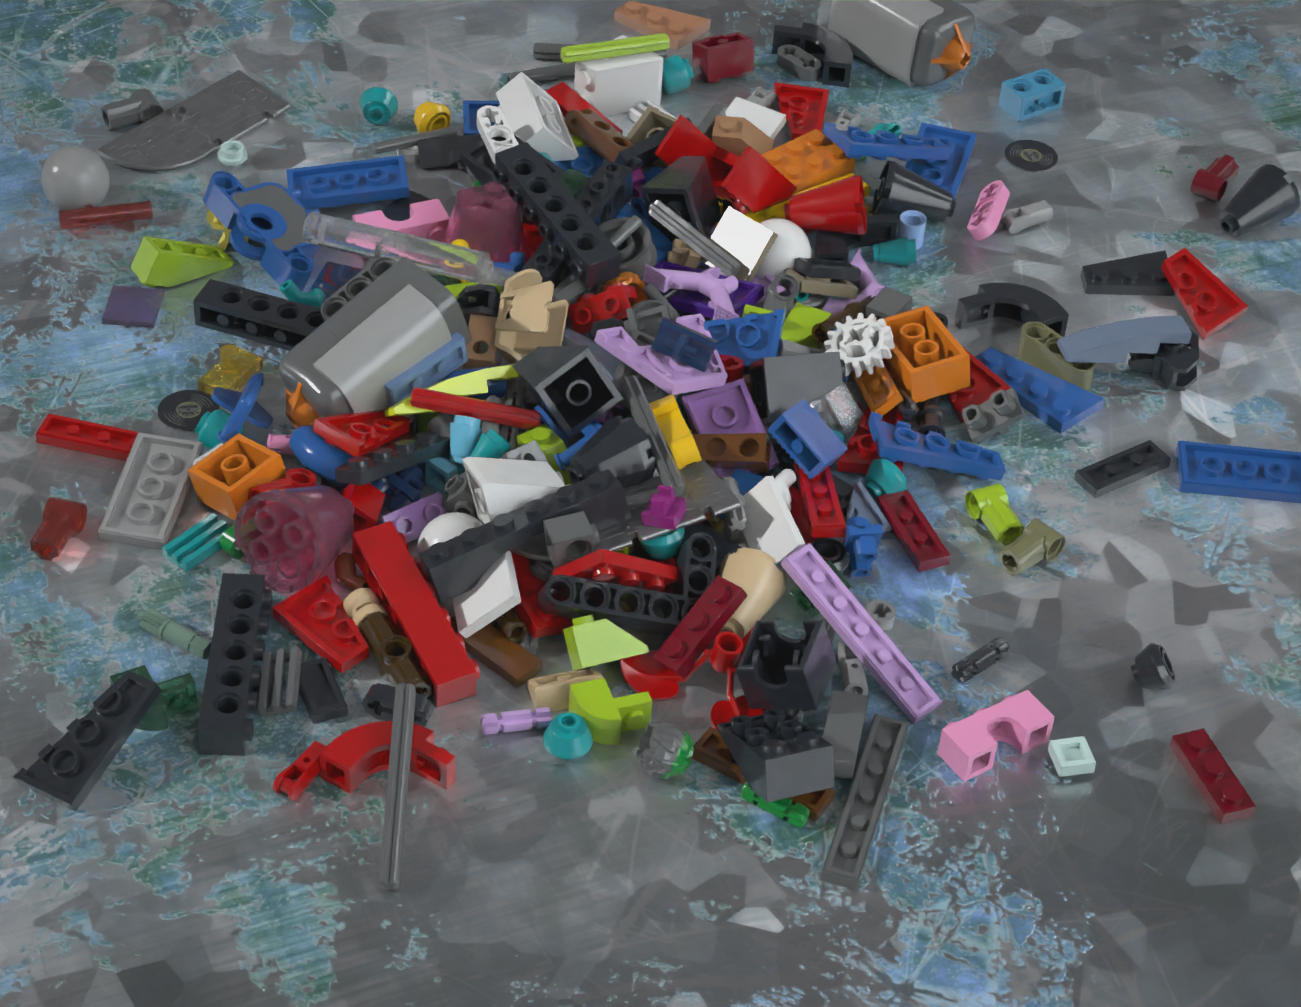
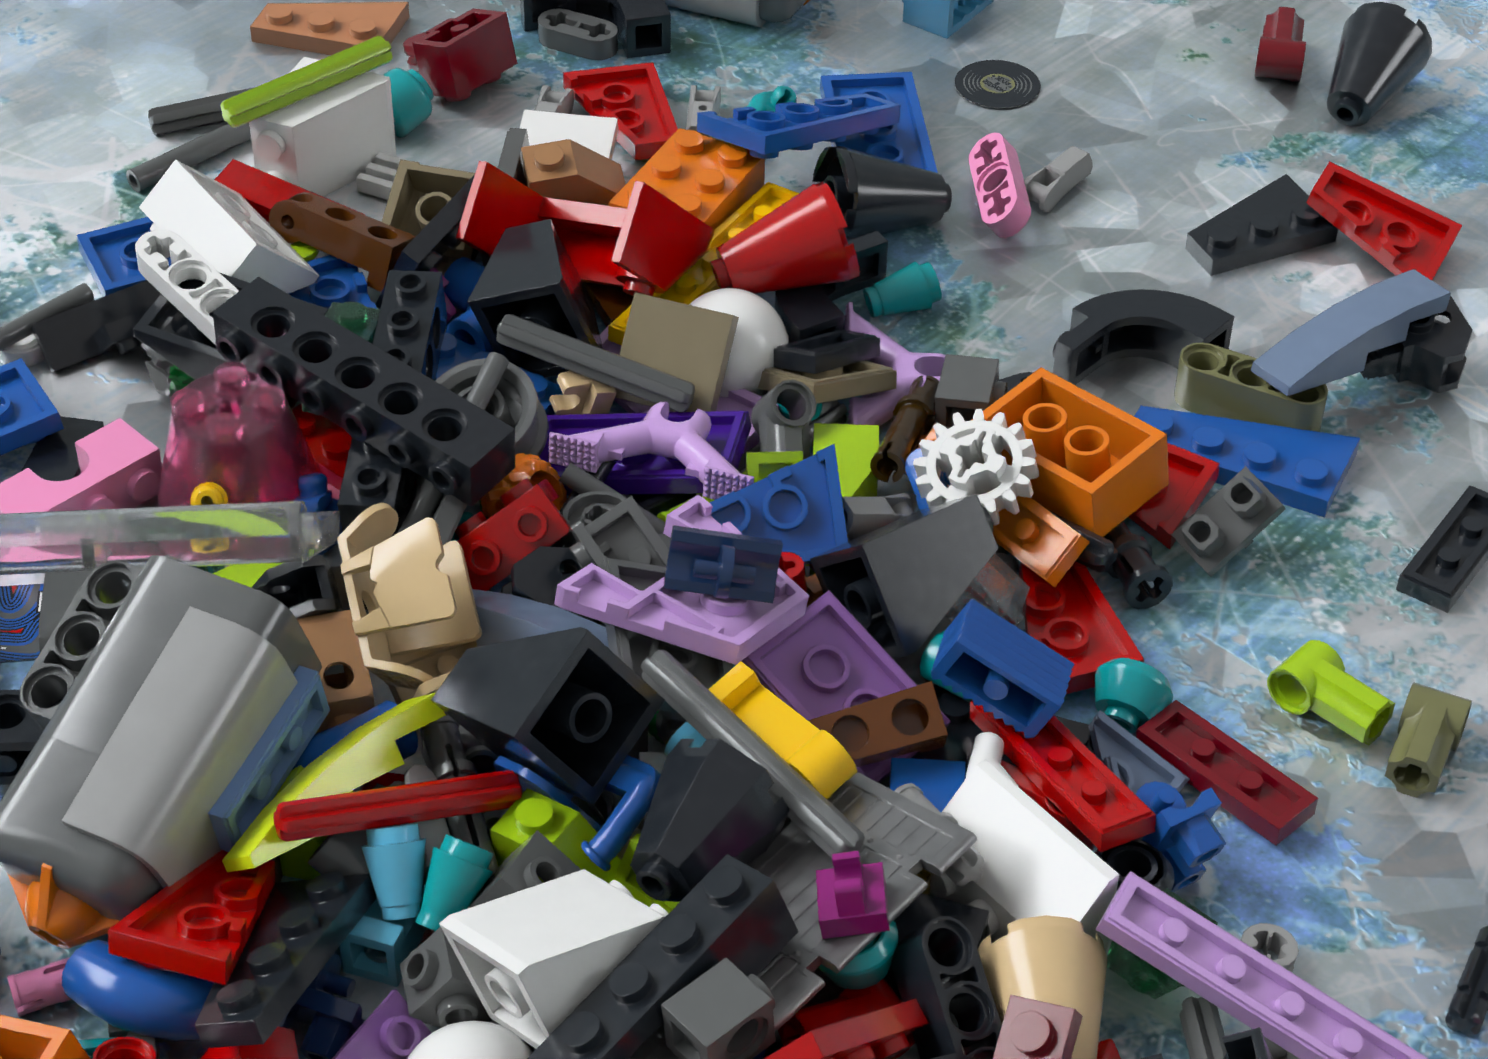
camera: 20 degrees left, 0 degrees up
yellow cone [414,101,451,133] -> none
blue wing [868,412,1005,481] -> none
light blue beam [897,210,927,250] -> none

